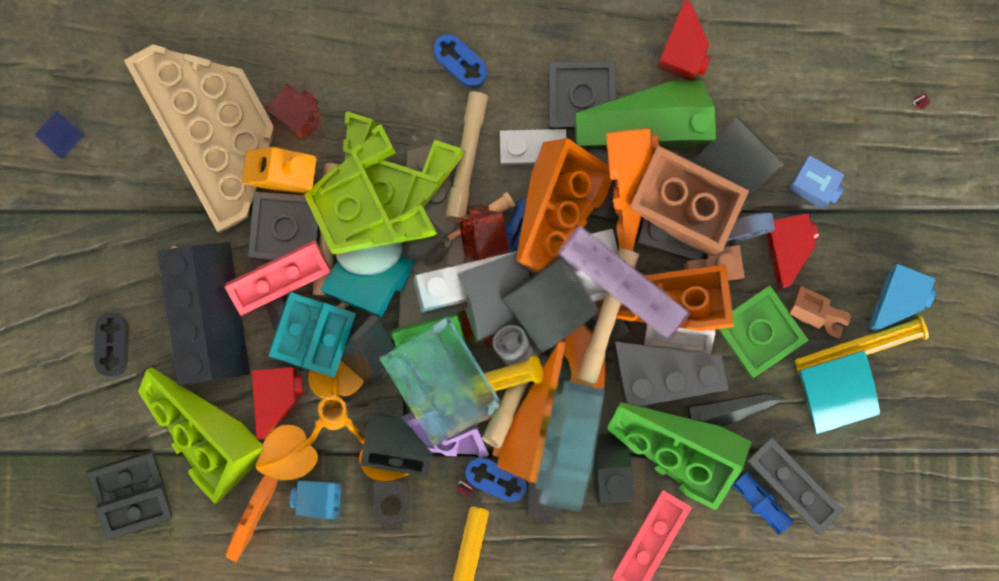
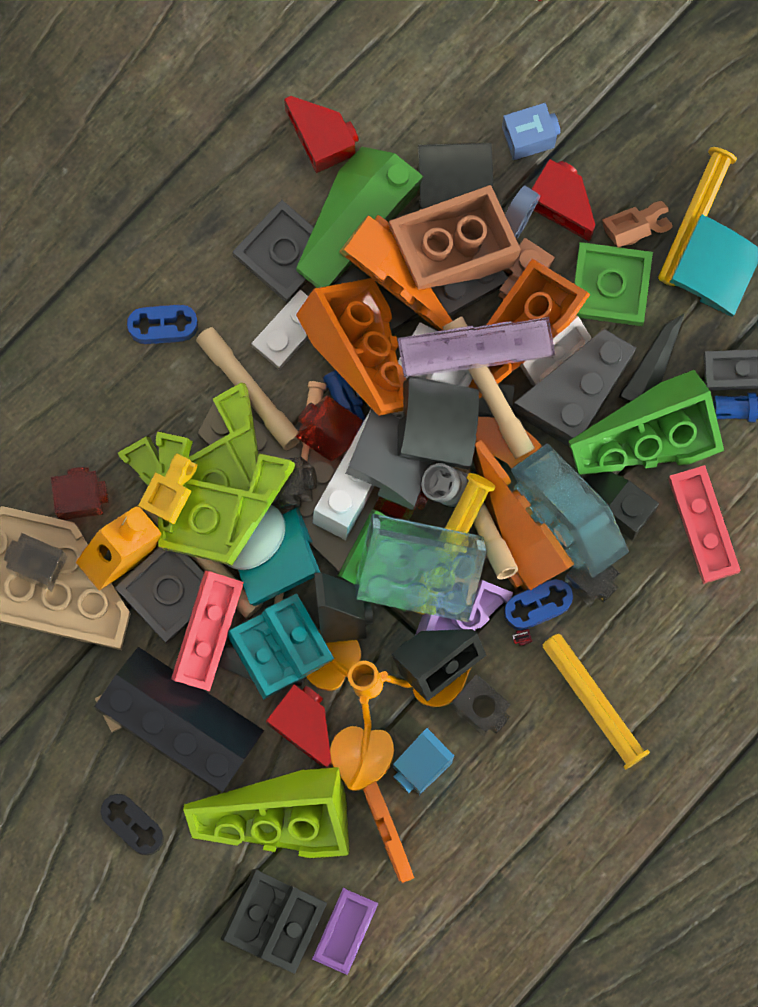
camera: 50 degrees left, 5 degrees down
dark azure slope [867,264,936,332] -> none
none -> clear smoke brick [4,533,67,592]
none -> yellow plate [138,453,198,524]
none -> medium lavender tile [312,888,378,975]

